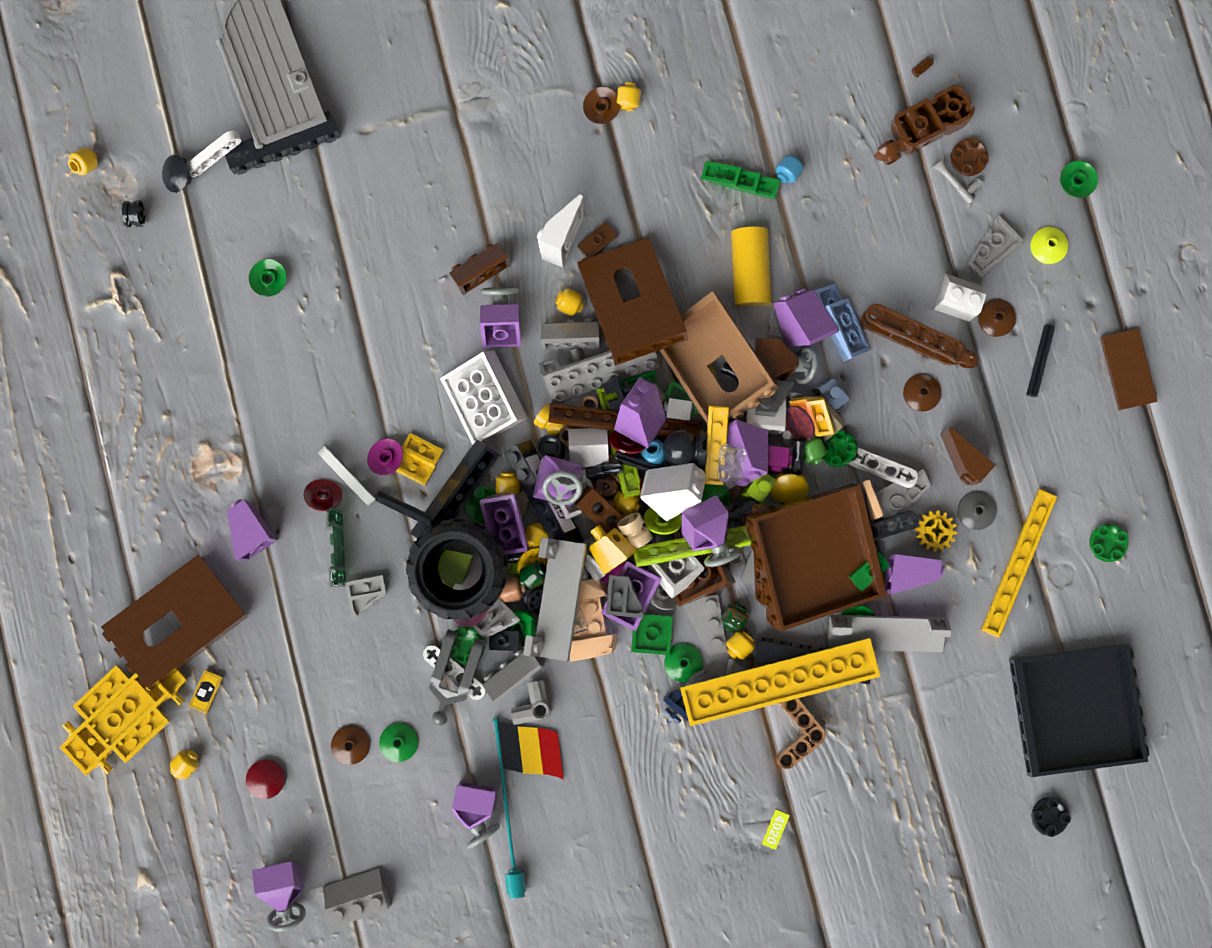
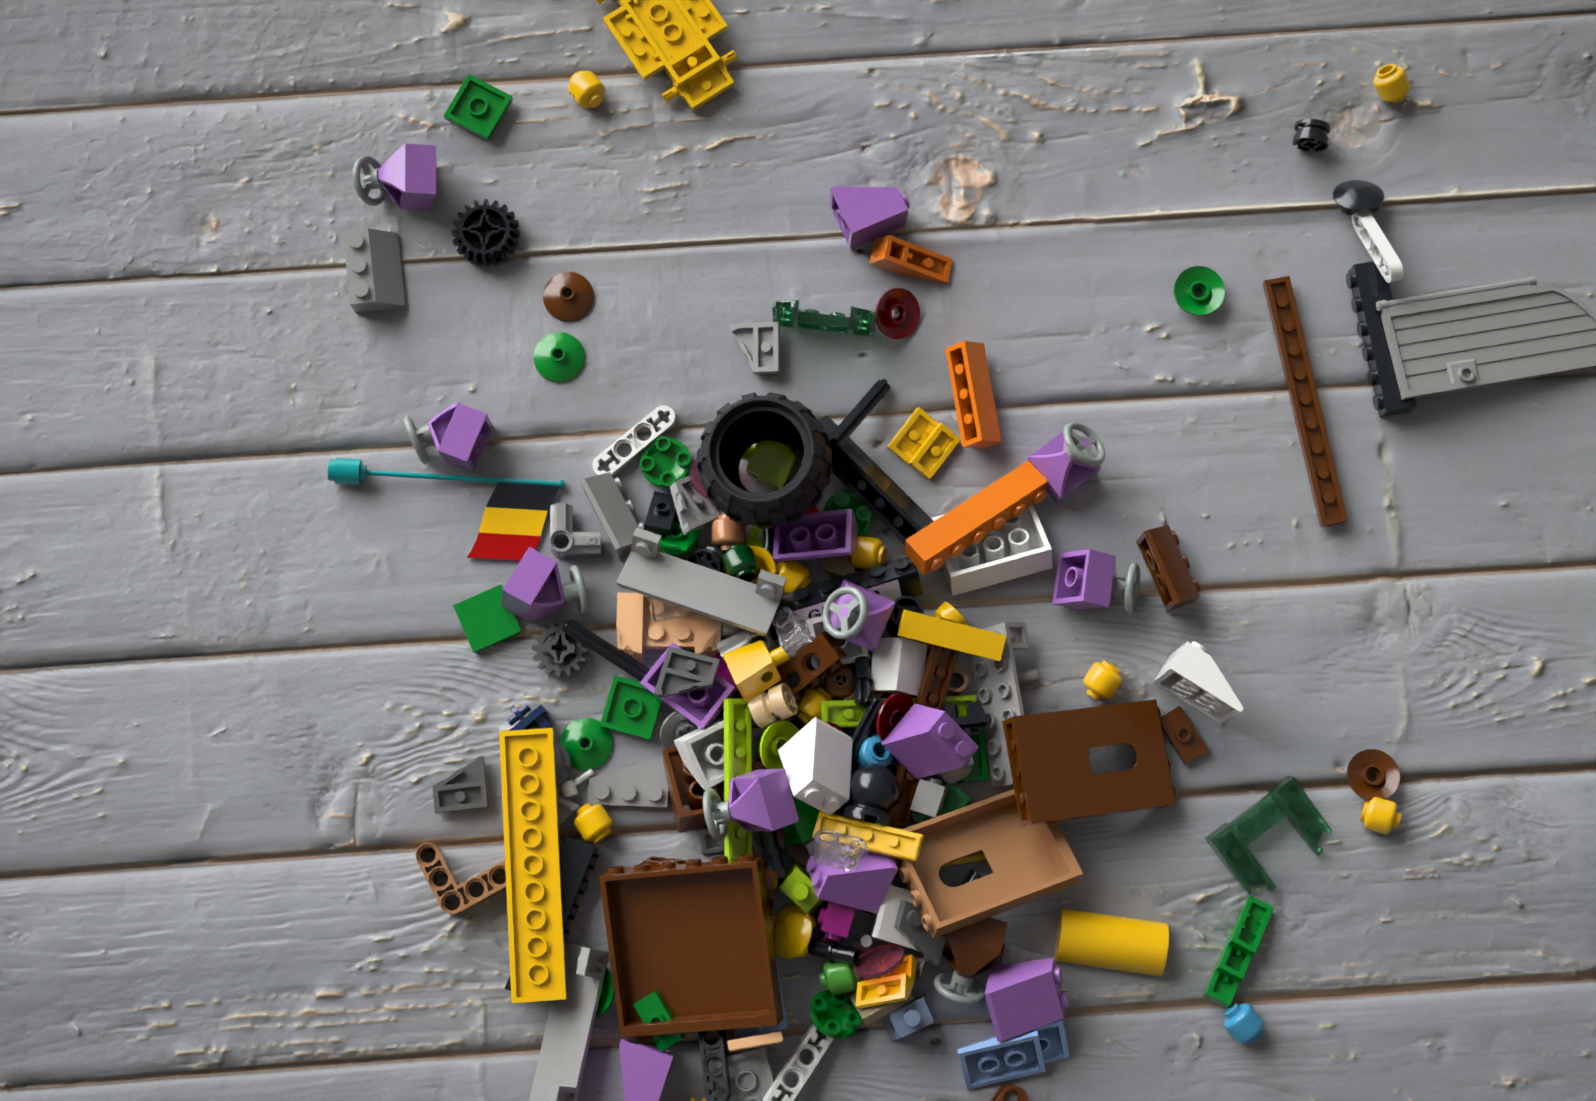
camera: 100 degrees right, 5 degrees down
reddish brown panel [101,554,247,690] -> none
tile [189,670,224,714] -> none
dark red dish [246,760,285,799] -> none
white beam [317,446,375,506] -> none
magenta dish [367,439,404,476] -> none
dark grey piece [429,629,485,726] -> none
light grey slope [541,319,599,350] -> none
dark green head [721,603,749,633] -> none
neon yellow sticker [762,809,790,850] -> none
none -> dark grey wing [432,756,489,814]
none -> green plate [443,74,513,142]
none -> black gear [451,198,521,268]
none -> green tile [453,584,522,654]
none -> medium lavender piece [501,547,589,622]
none -> dark grey gear [531,621,590,679]
none -> white hand [561,769,594,799]
none -> black axle [562,618,650,681]
none -> clear piece [773,607,814,657]
none -> orange slope [869,235,953,284]
none -> yellow tile [897,610,1007,661]
none -> orange brick [905,461,1048,575]
none -> orange brick [945,341,1002,449]
none -> medium lavender piece [1027,422,1105,504]
none -> clear green wedge [1205,776,1332,894]
none -> reddish brown plate [1263,276,1348,528]

